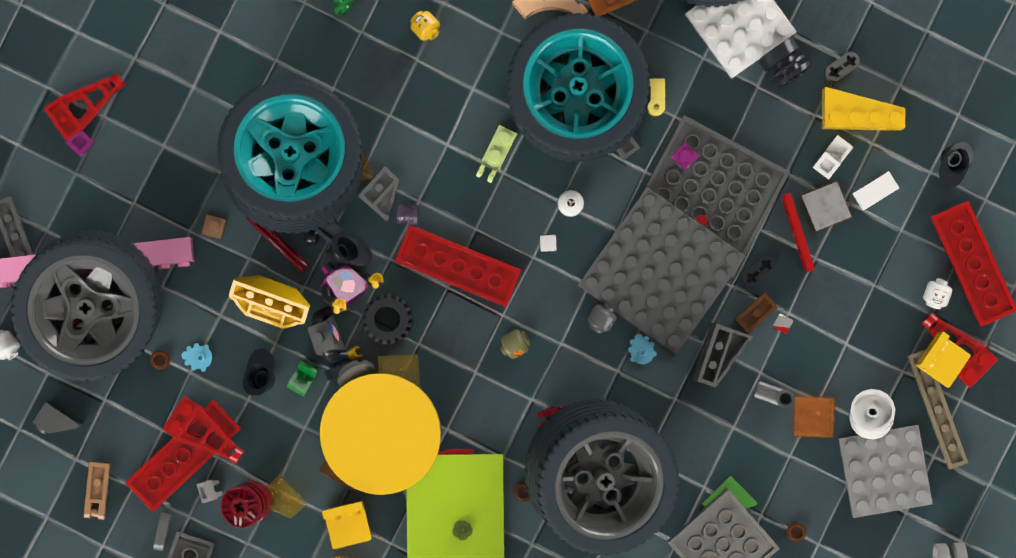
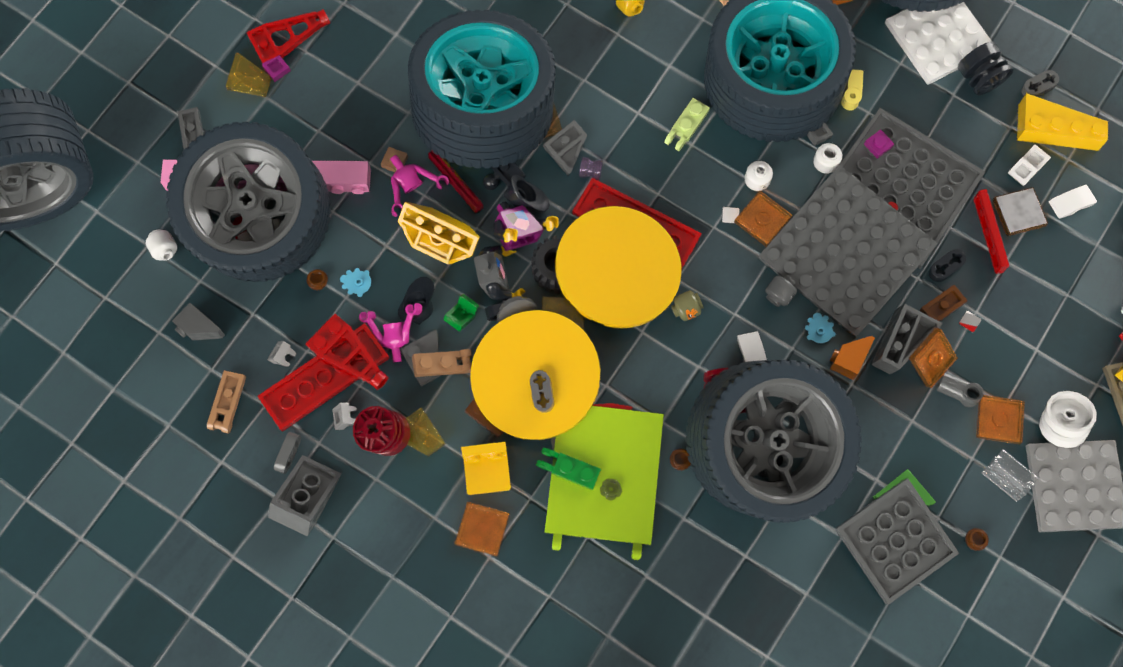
camera: 10 degrees right, 15 degrees down
none -> clear yellow wing [226,53,271,97]
none -> light grey tile [267,341,296,367]
none -> dark pink piece [359,303,422,362]
none -> dark pink piece [390,155,449,217]
none -> dark grey wing [400,330,440,387]
none -> medium nougat plate [412,349,472,377]
none -> dark grey beam [530,370,554,413]
none -> green hinge [536,447,601,490]
none -> yellow tile [555,206,681,328]
none -> clear orange tile [734,191,792,247]
none -> white slope [737,331,767,363]
none -> white head [813,143,842,174]
none -> orange slope [830,336,875,380]
none -> clear orange tile [909,328,958,388]
none -> clear hinge [981,449,1038,502]

